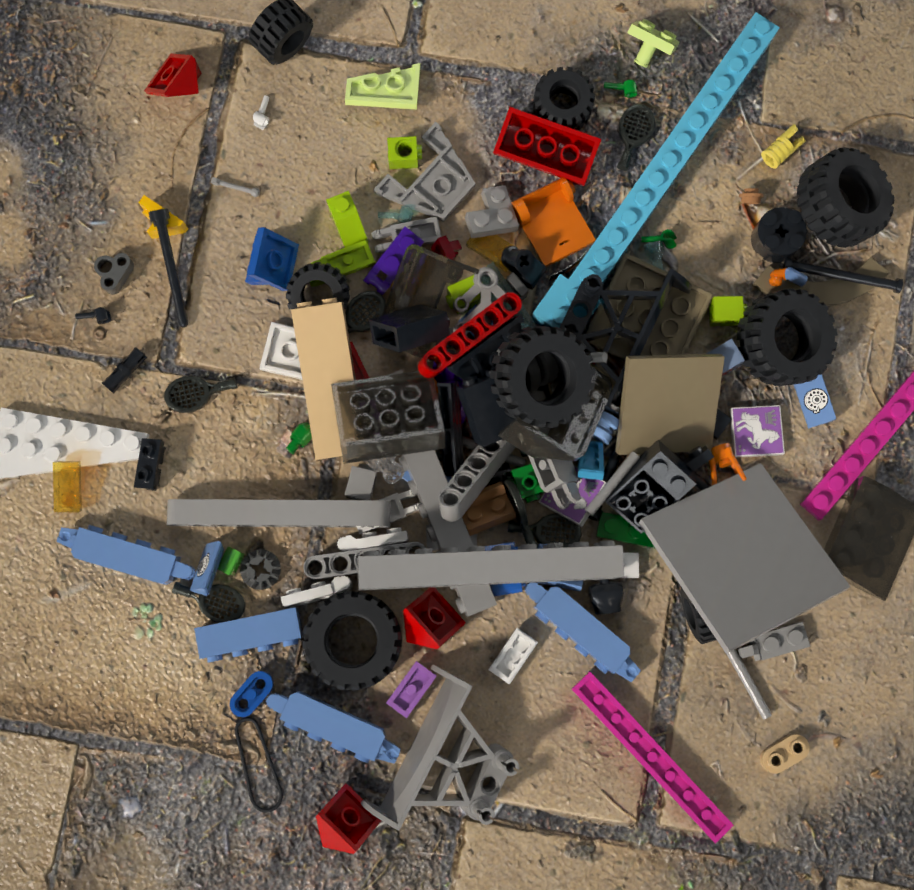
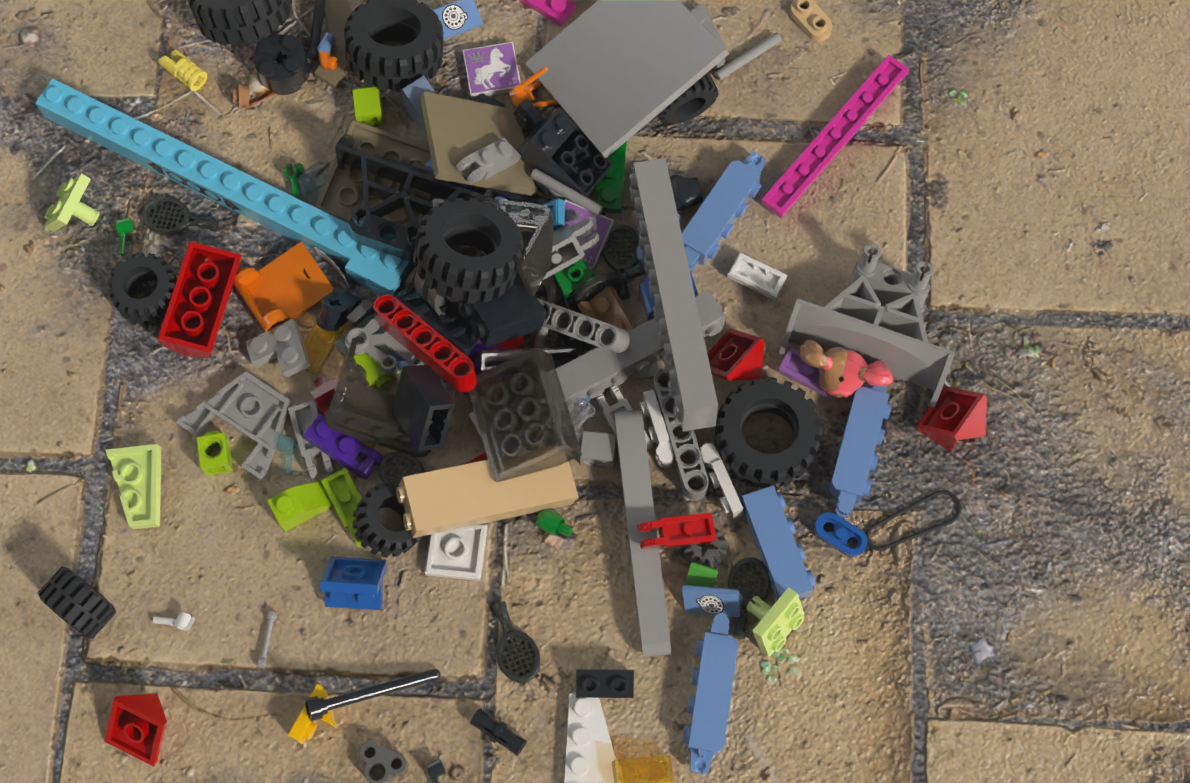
camera: 90 degrees left, 10 degrees down
none -> light grey hinge [456,138,521,184]
none -> red hinge [637,513,717,549]
none -> yellowish green plate [746,587,805,657]
none -> hair [800,339,893,398]

